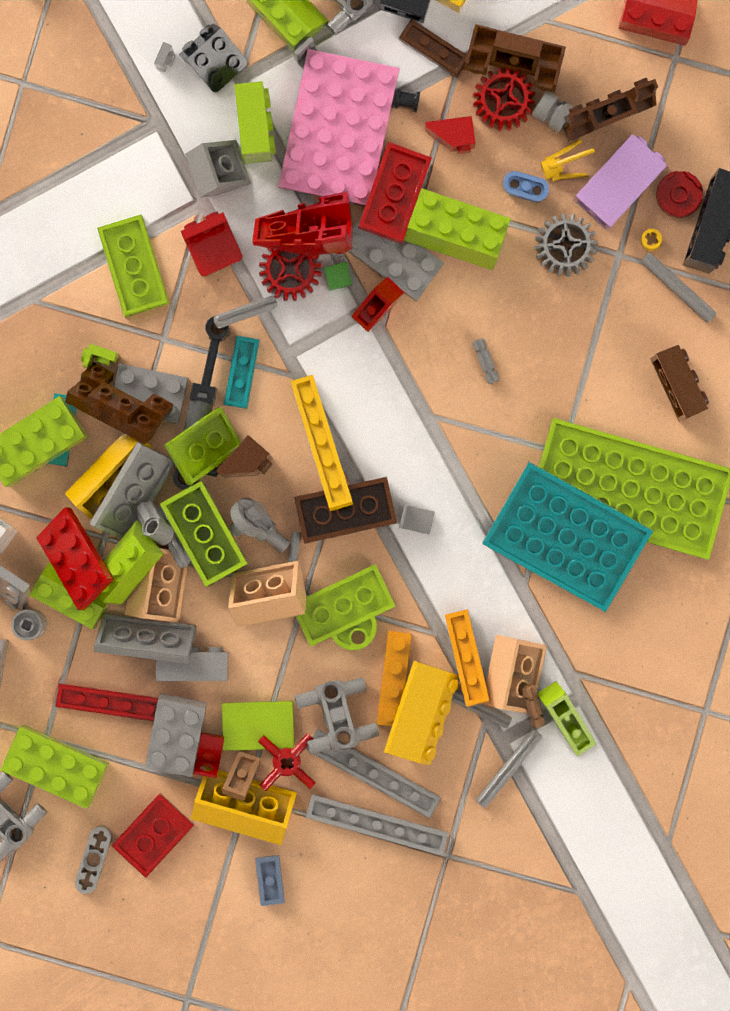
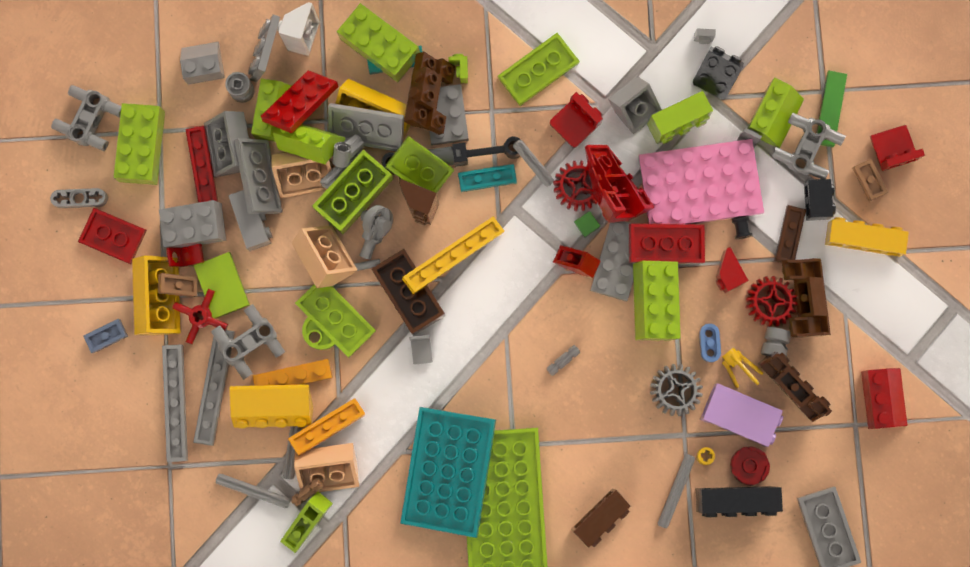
camera: 75 degrees right, 5 degrees down
none -> light grey slope [204,111,249,177]

